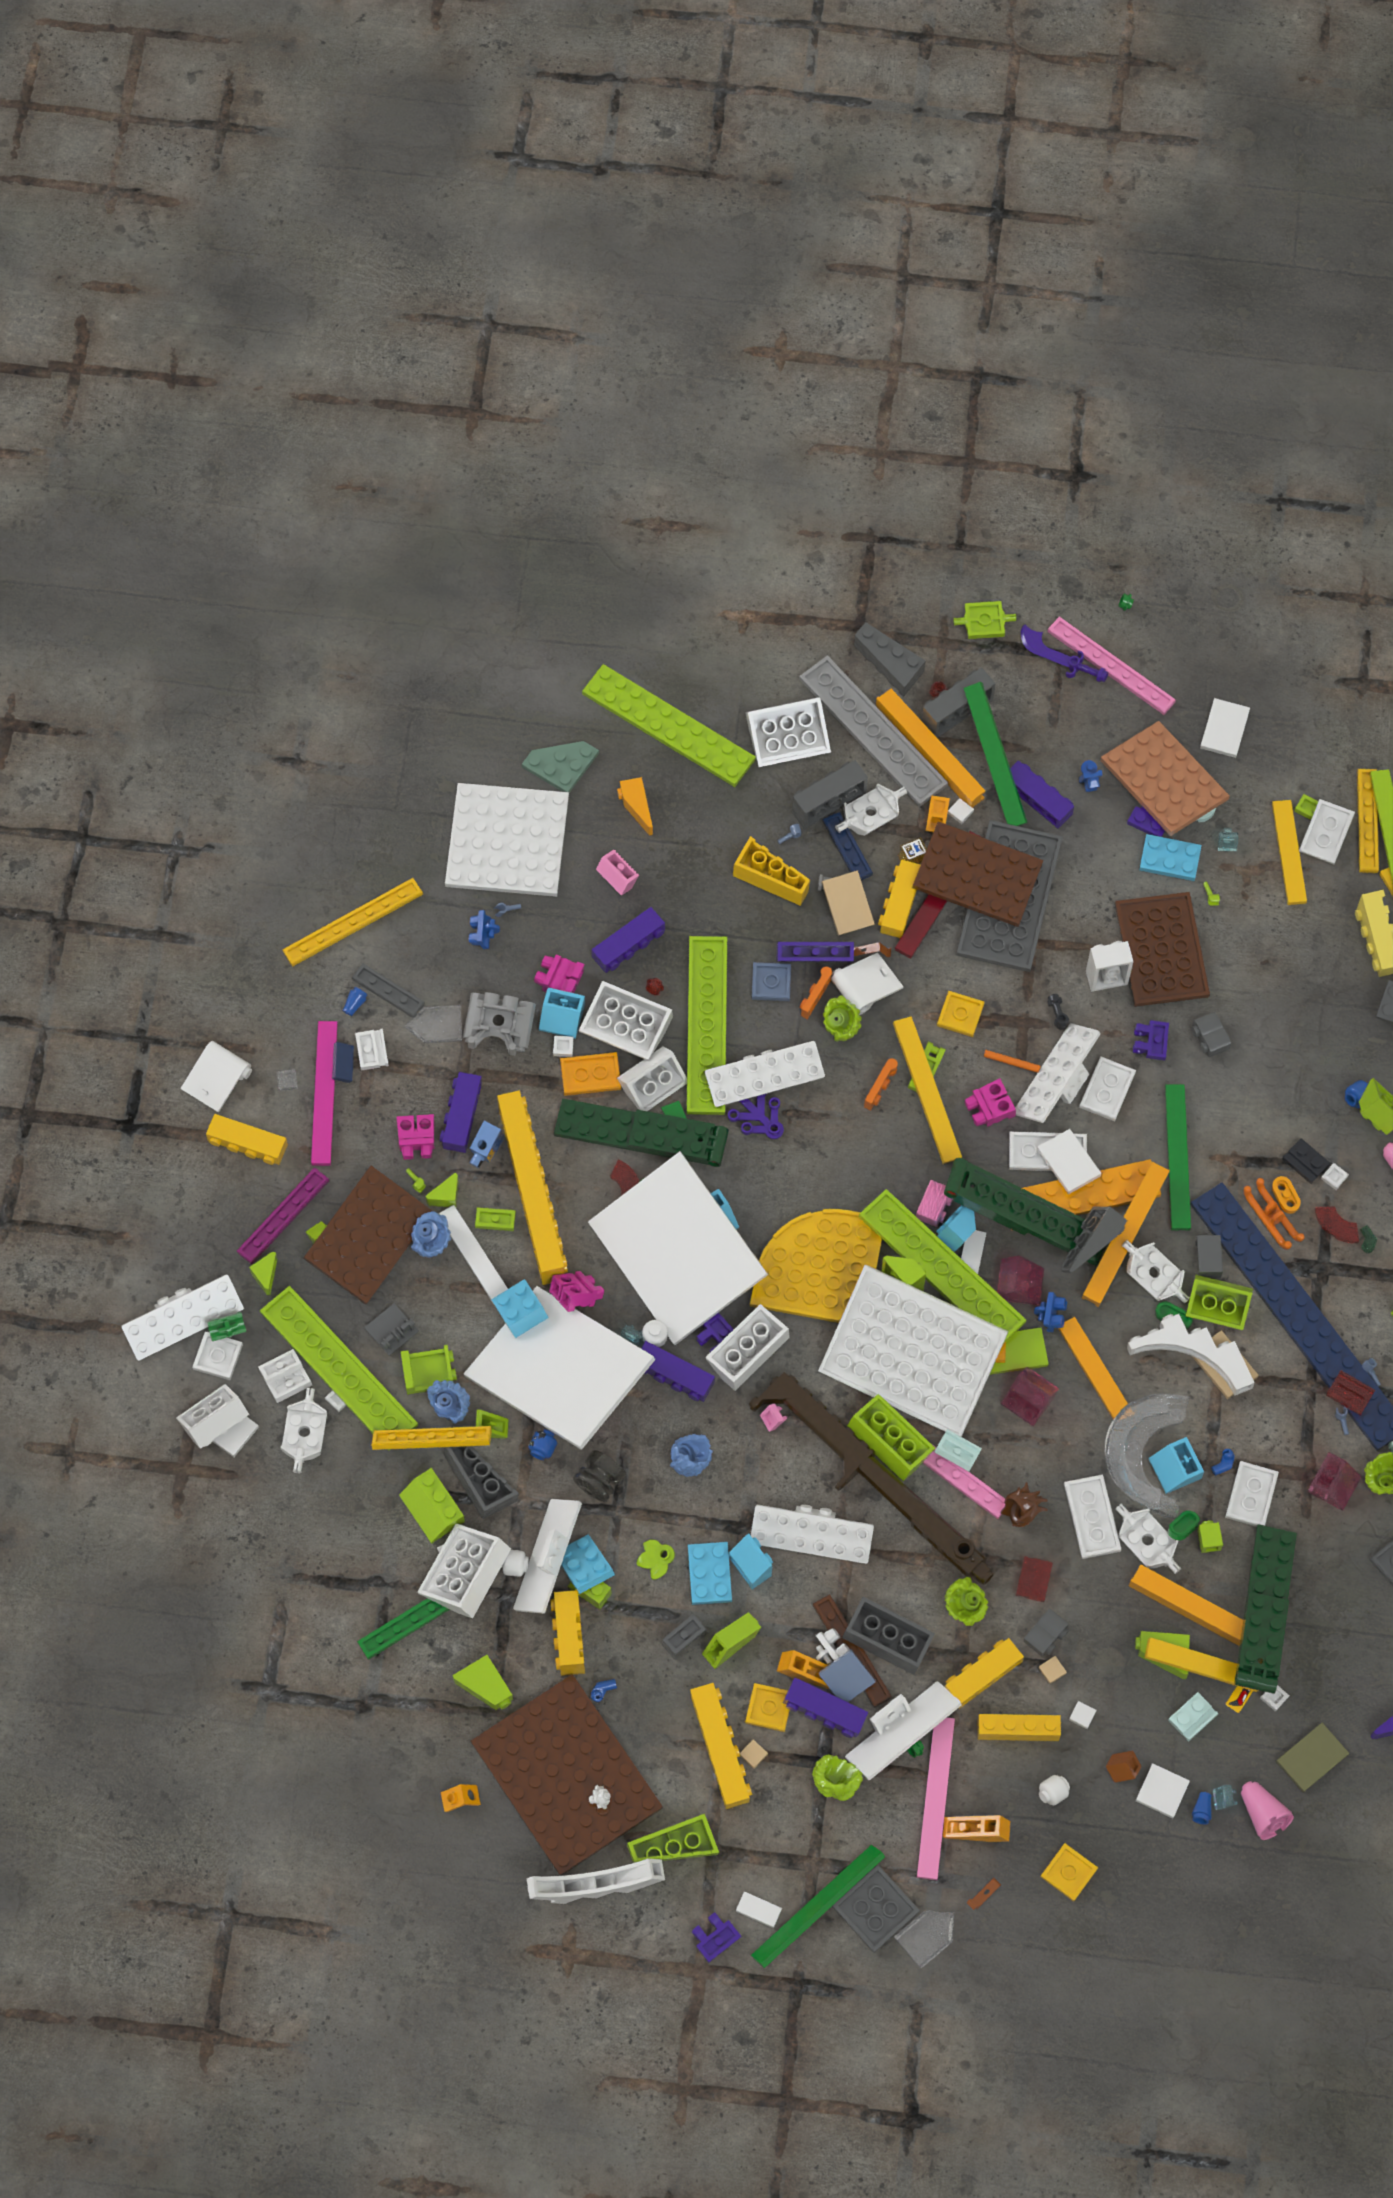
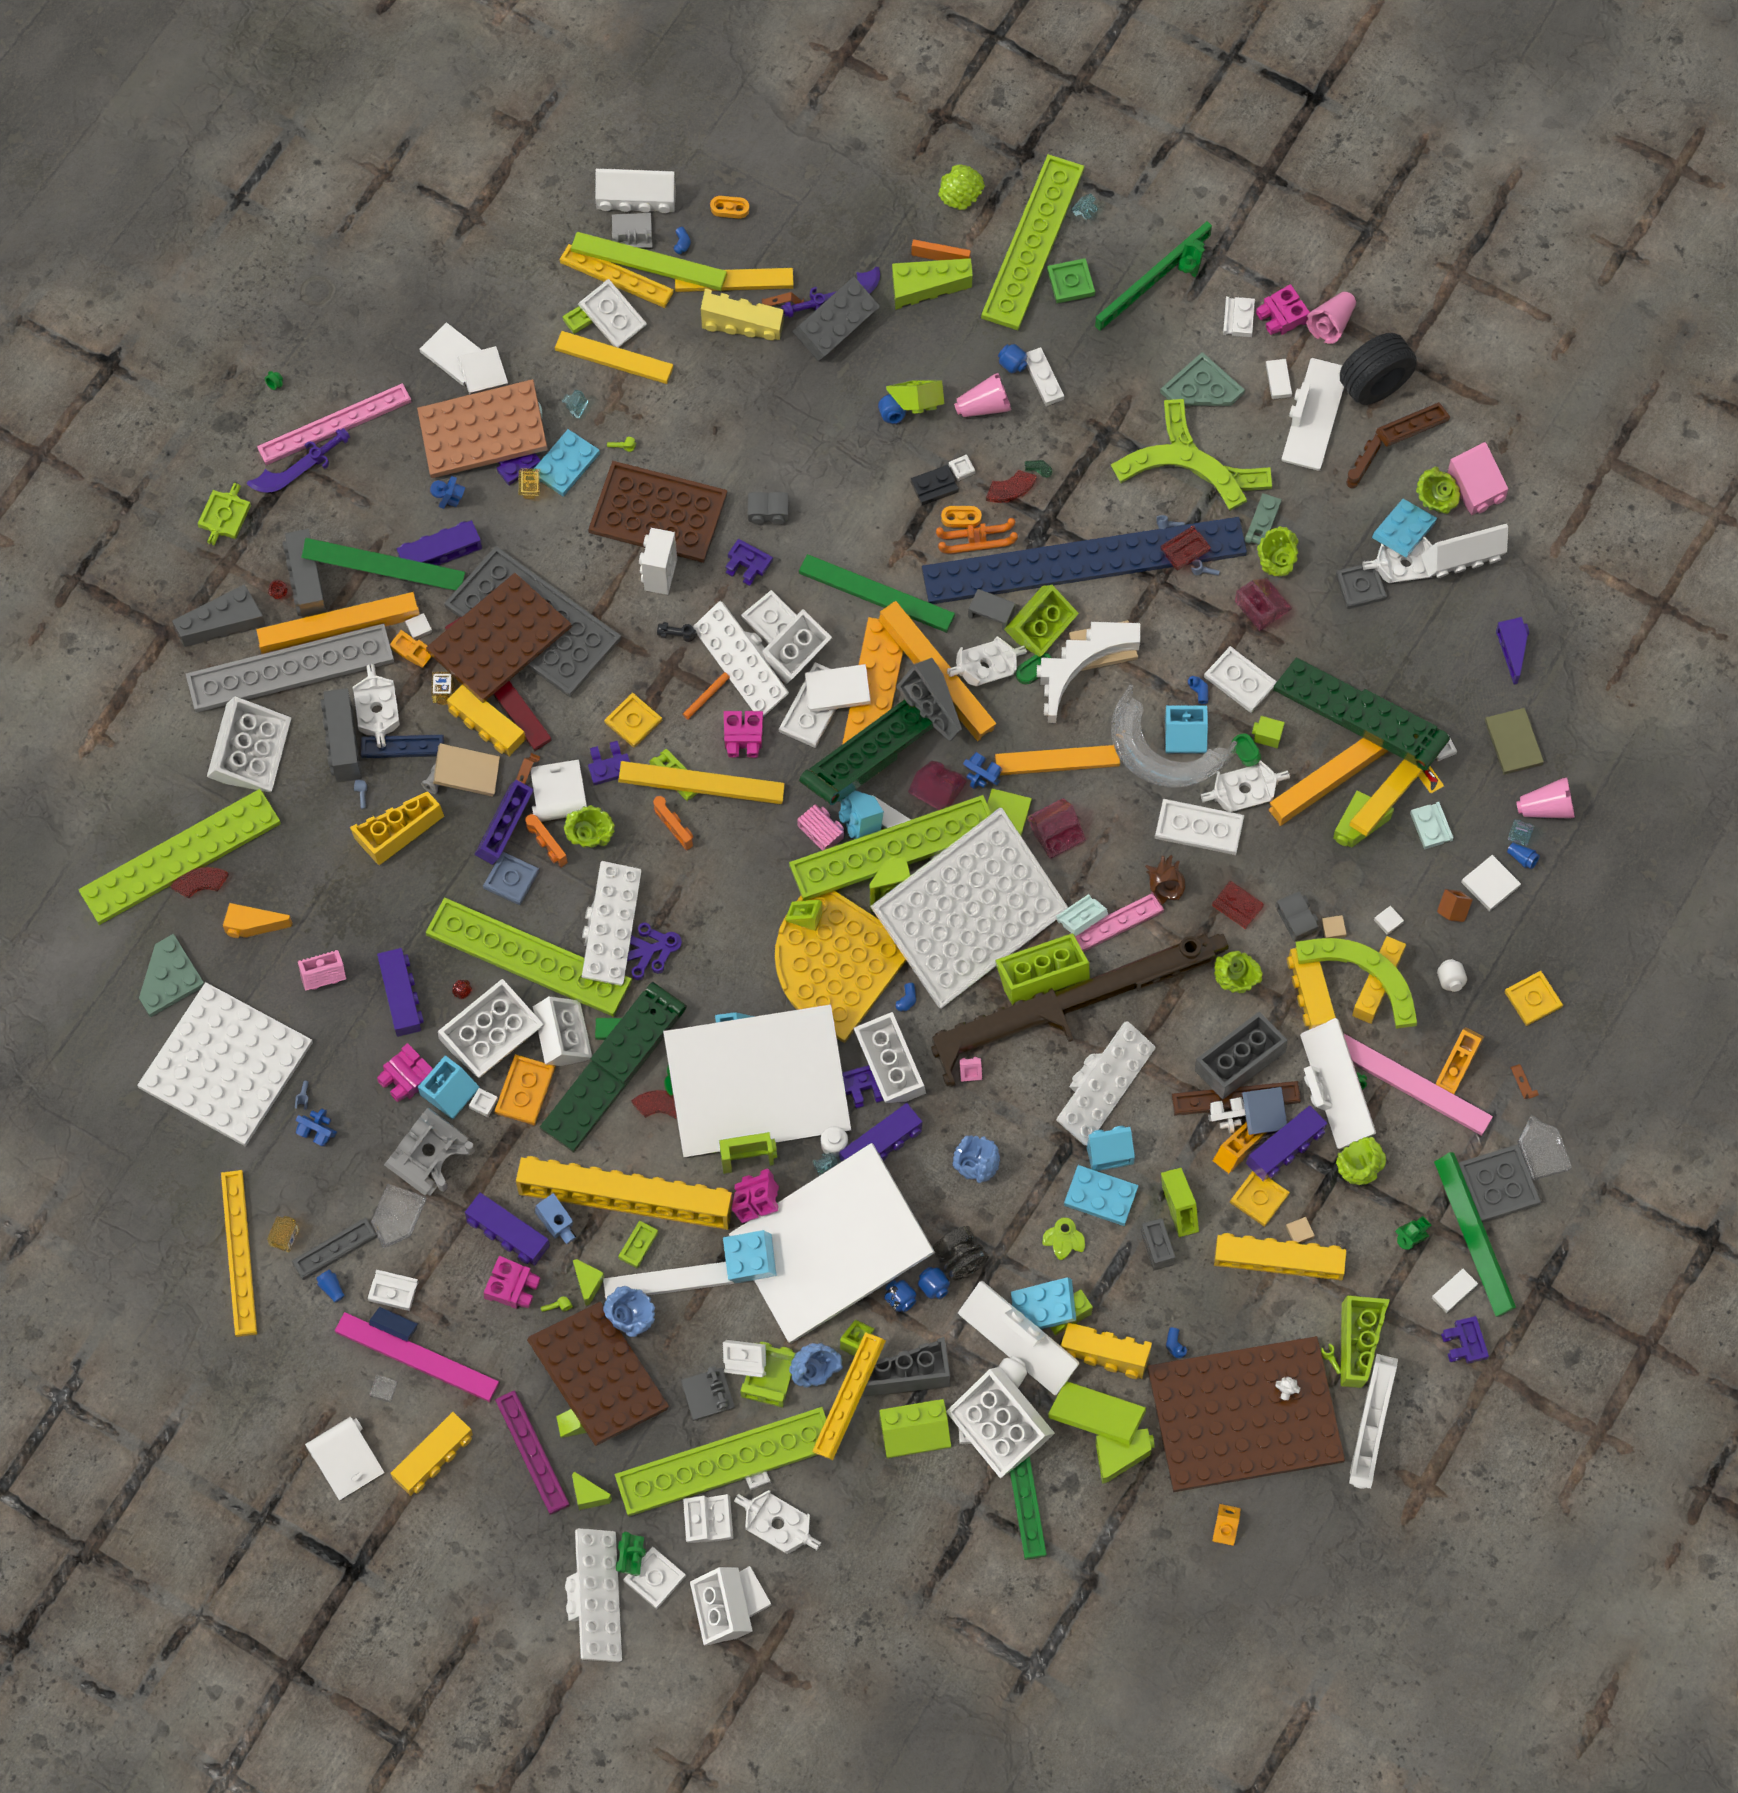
camera: 65 degrees left, 0 degrees up
none -> clear red tile [170,867,229,899]
none -> clear yellow brick [267,1216,299,1252]
none -> white tile [458,346,508,395]
none -> clear yellow brick [518,468,540,499]
none -> dark purple plate [588,741,630,786]
none -> lime panel [719,1132,777,1174]
none -> white plate [723,1340,766,1377]
none -> white slope [762,609,832,684]
none -> lime slope [785,900,823,931]
none -> blue arm [895,983,916,1012]
none -> blue head [918,1267,950,1299]
none -> lime tile [1048,1382,1146,1445]
none -> lime plate [1296,938,1417,1029]
none -> lime hand [1321,1344,1341,1374]
none -> green hips [1395,1216,1432,1250]

